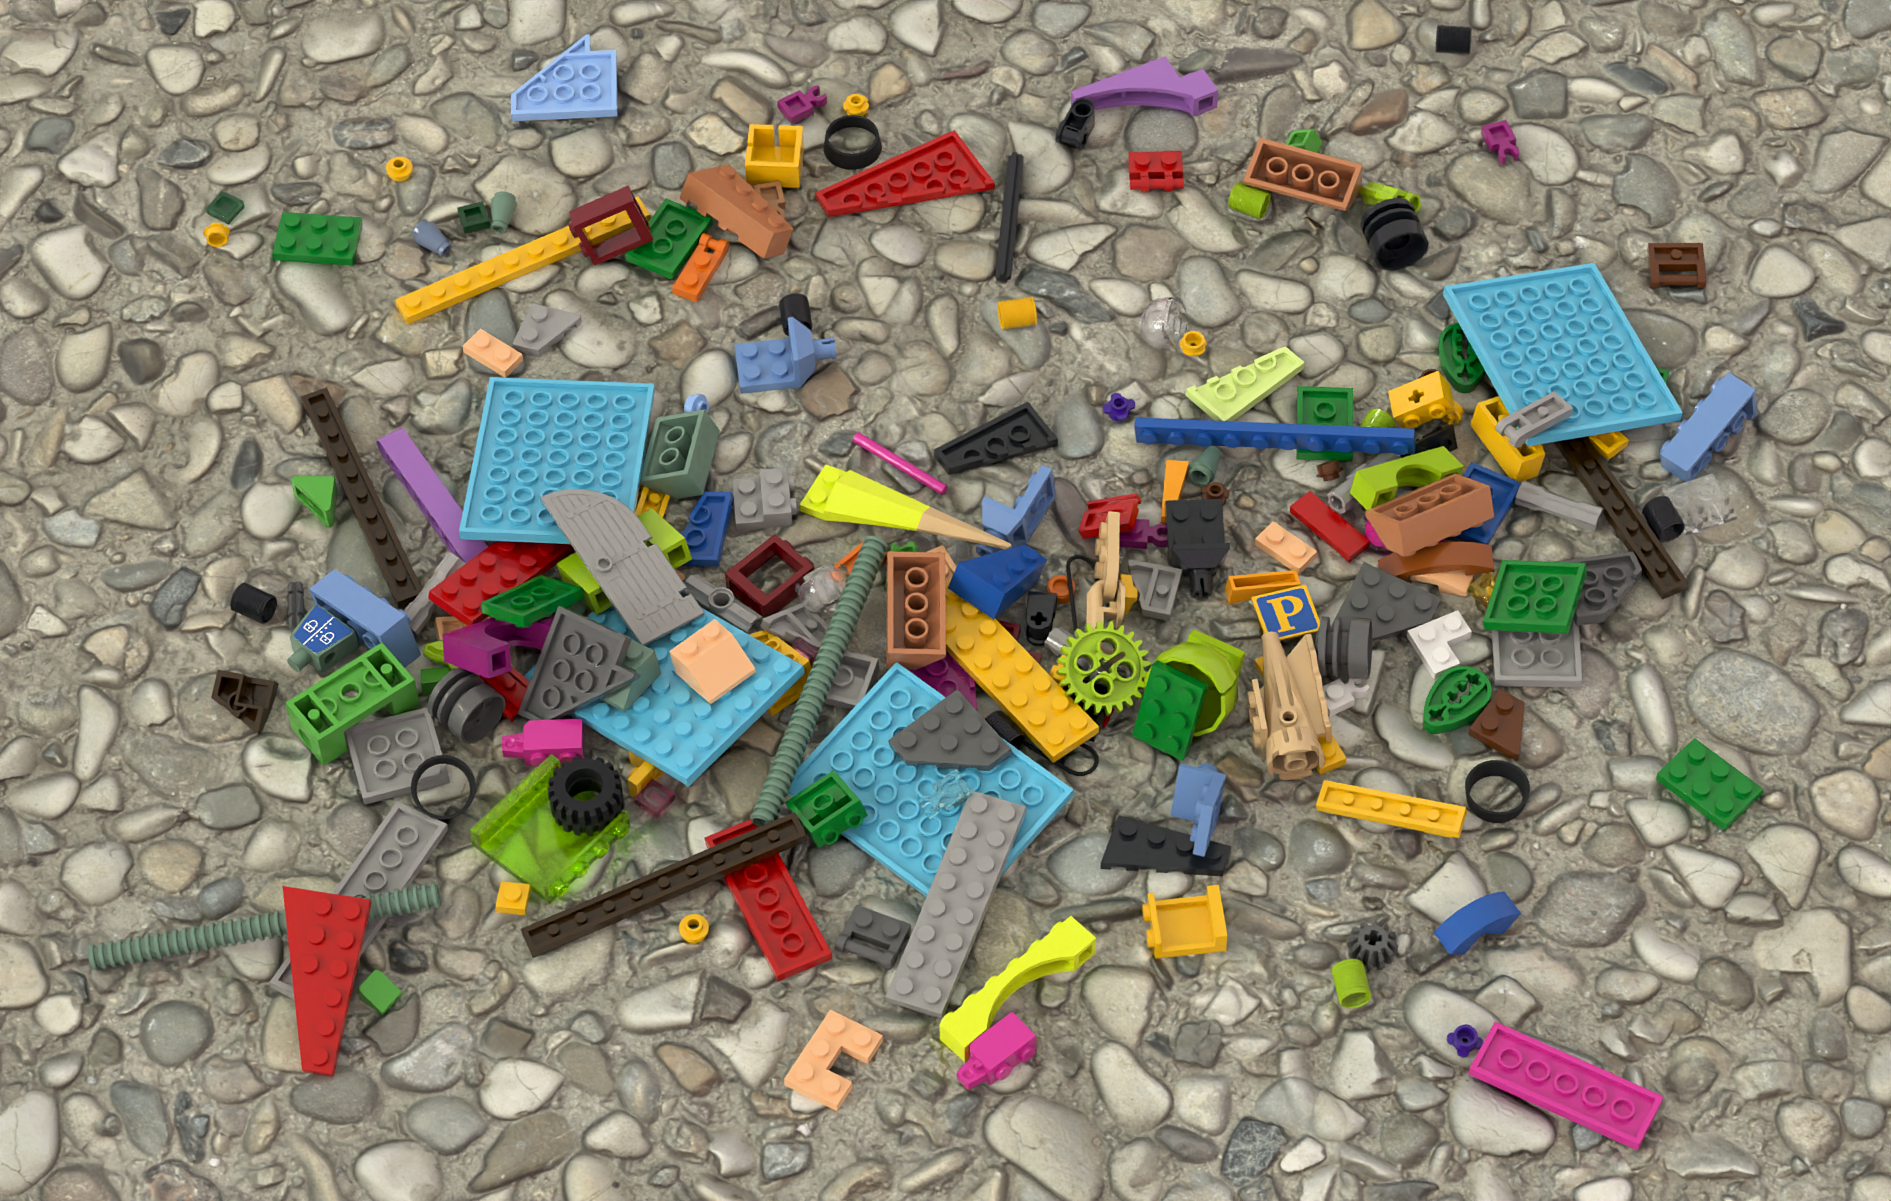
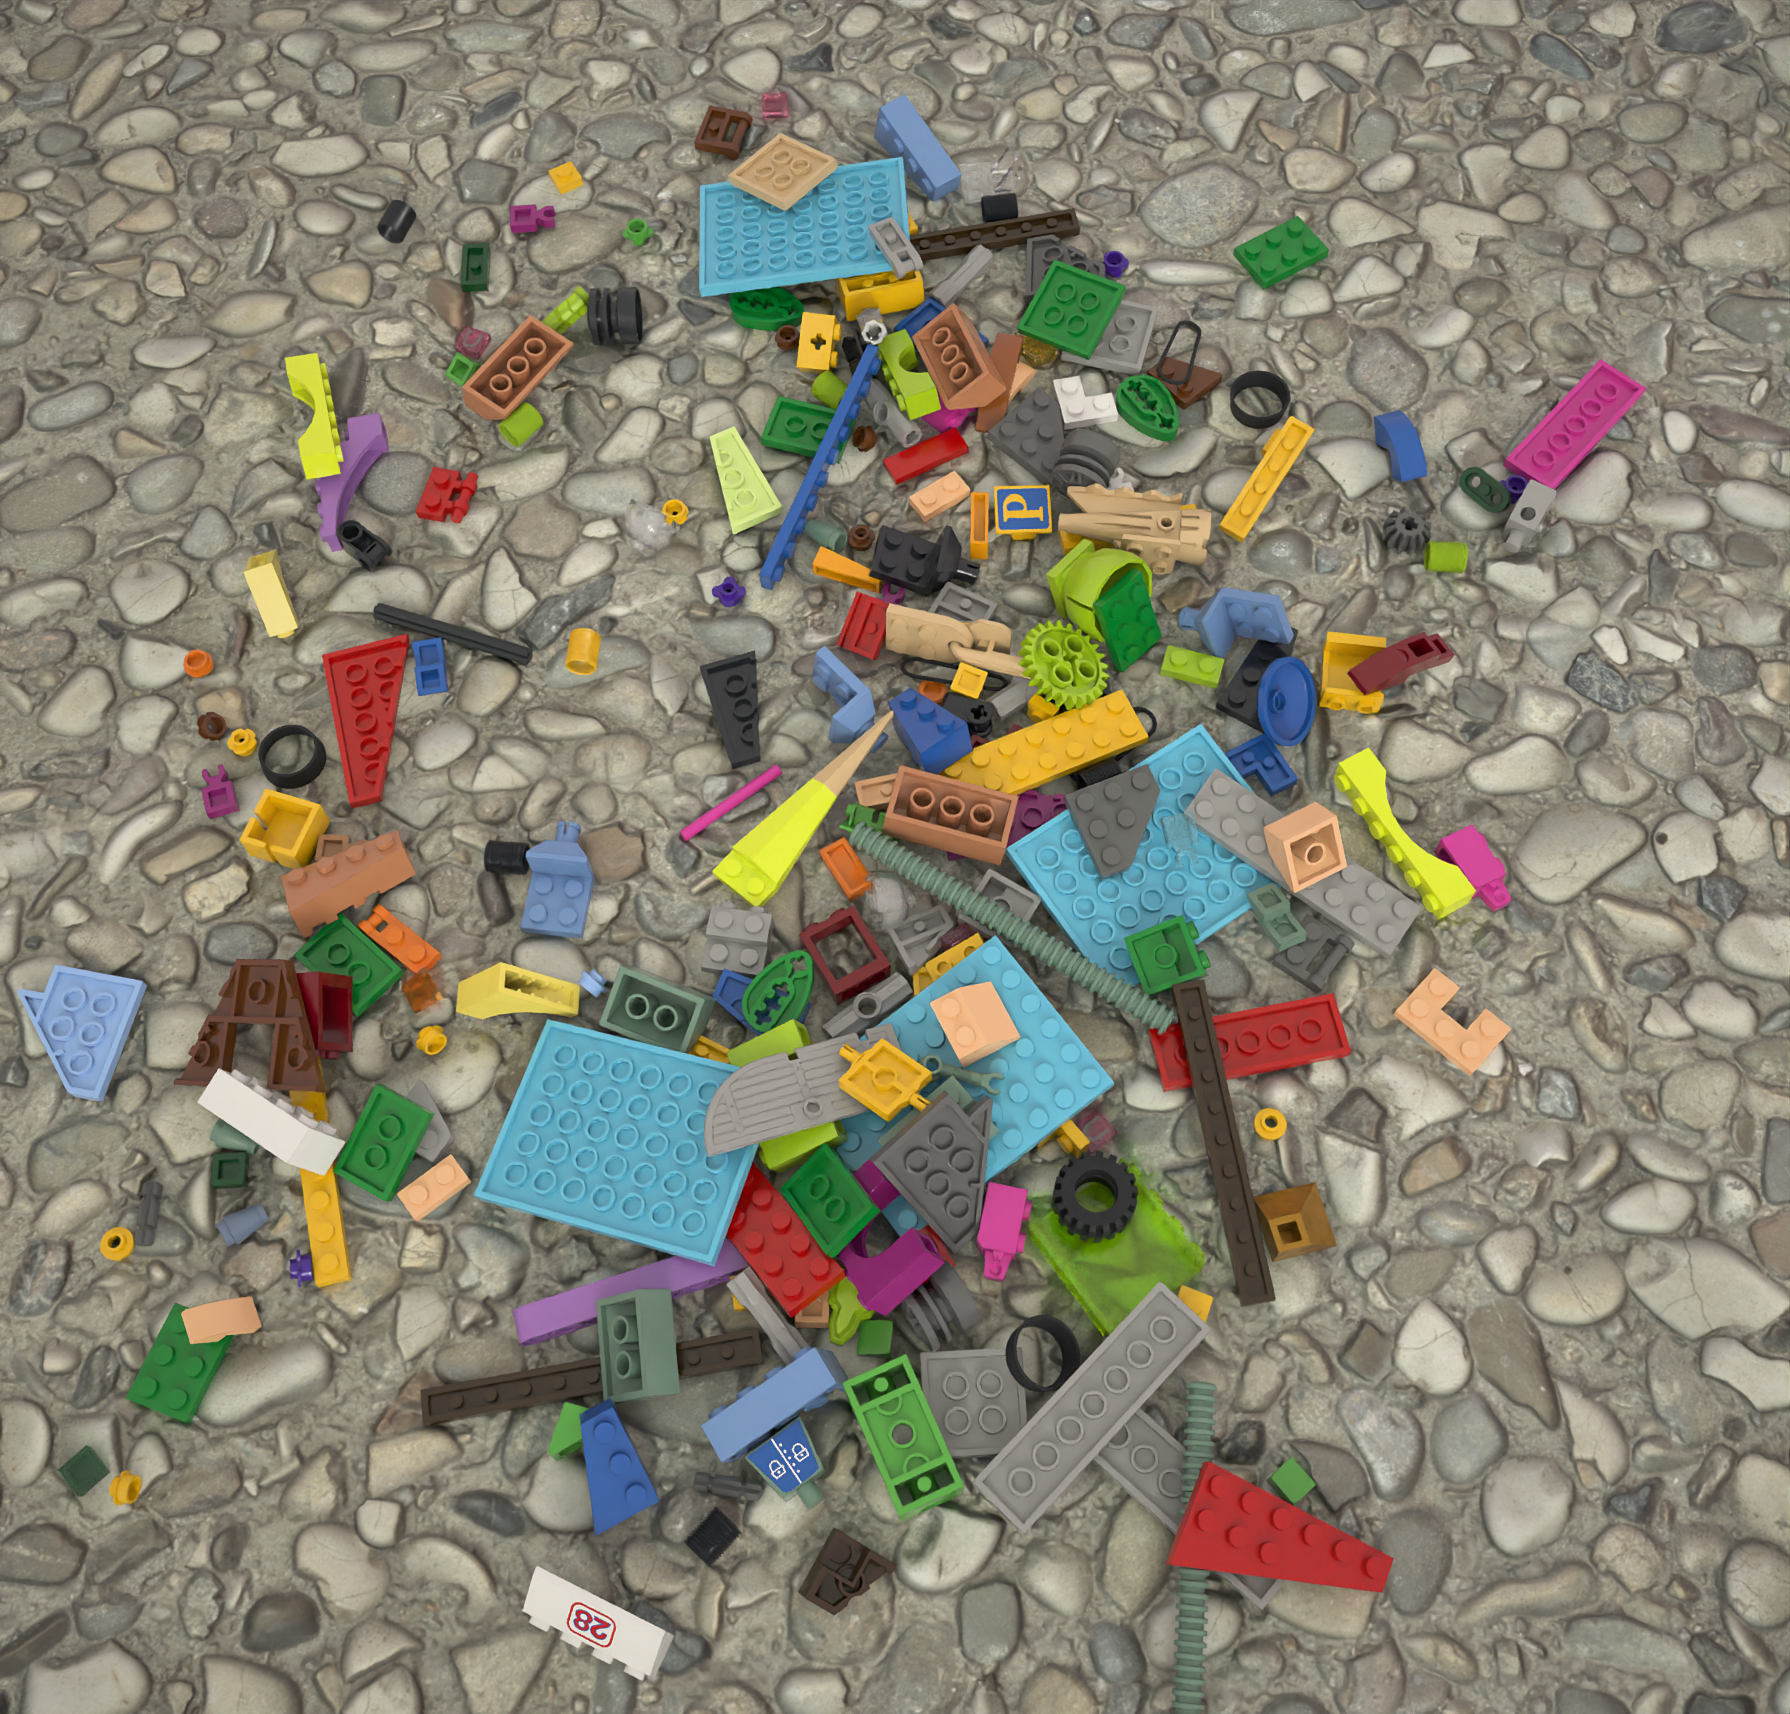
camera: 75 degrees left, 10 degrees up
none -> dark grey axle [133,1181,163,1247]
none -> reddish brown wing [174,959,325,1093]
none -> light nougat slope [181,1296,262,1344]
none -> orange plate [183,650,214,678]
none -> reddish brown plate [197,712,226,741]
none -> white brick [198,1068,345,1176]
none -> light yellow arch [243,549,299,638]
none -> neon yellow arch [285,353,344,480]
none -> dark purple plate [290,1250,312,1287]
none -> green plate [333,1084,435,1202]
none -> clear orange slope [401,967,444,1014]
none -> blue slope [412,637,448,696]
none -> yellow plate [416,1025,447,1055]
none -> clear pink tile [454,326,492,359]
none -> light yellow arch [456,962,580,1020]
none -> dark green plate [460,243,491,292]
none -> white slope [523,1566,674,1681]
none -> yellow plate [548,161,583,195]
none -> blue wedge [579,1397,659,1536]
none -> sand green slope [596,1289,680,1404]
none -> bright green plate [622,219,654,246]
none -> tan plate [728,133,838,211]
none -> green piece [742,950,814,1034]
none -> clear pink tile [762,92,788,119]
none -> yellow plate [838,1038,932,1123]
none -> light grey piece [856,307,888,345]
none -> sand green brick [919,1055,1005,1096]
none -> yellow plate [950,662,988,700]
none -> light grey plate [972,1281,1211,1535]
none -> dark purple plate [1101,251,1129,278]
none -> black piece [1156,321,1201,385]
none -> lime plate [1160,645,1225,689]
none -> blue plate [1224,733,1298,797]
none -> sand green slope [1247,882,1307,952]
none -> pearl gold slope [1253,1182,1337,1262]
none -> blue dish [1257,657,1316,746]
none -> light nougat slope [1263,802,1347,893]
none -> dark red slope [1347,632,1455,696]
none -> dark green plate [1459,467,1512,513]
none -> light grey torso [1502,479,1557,553]

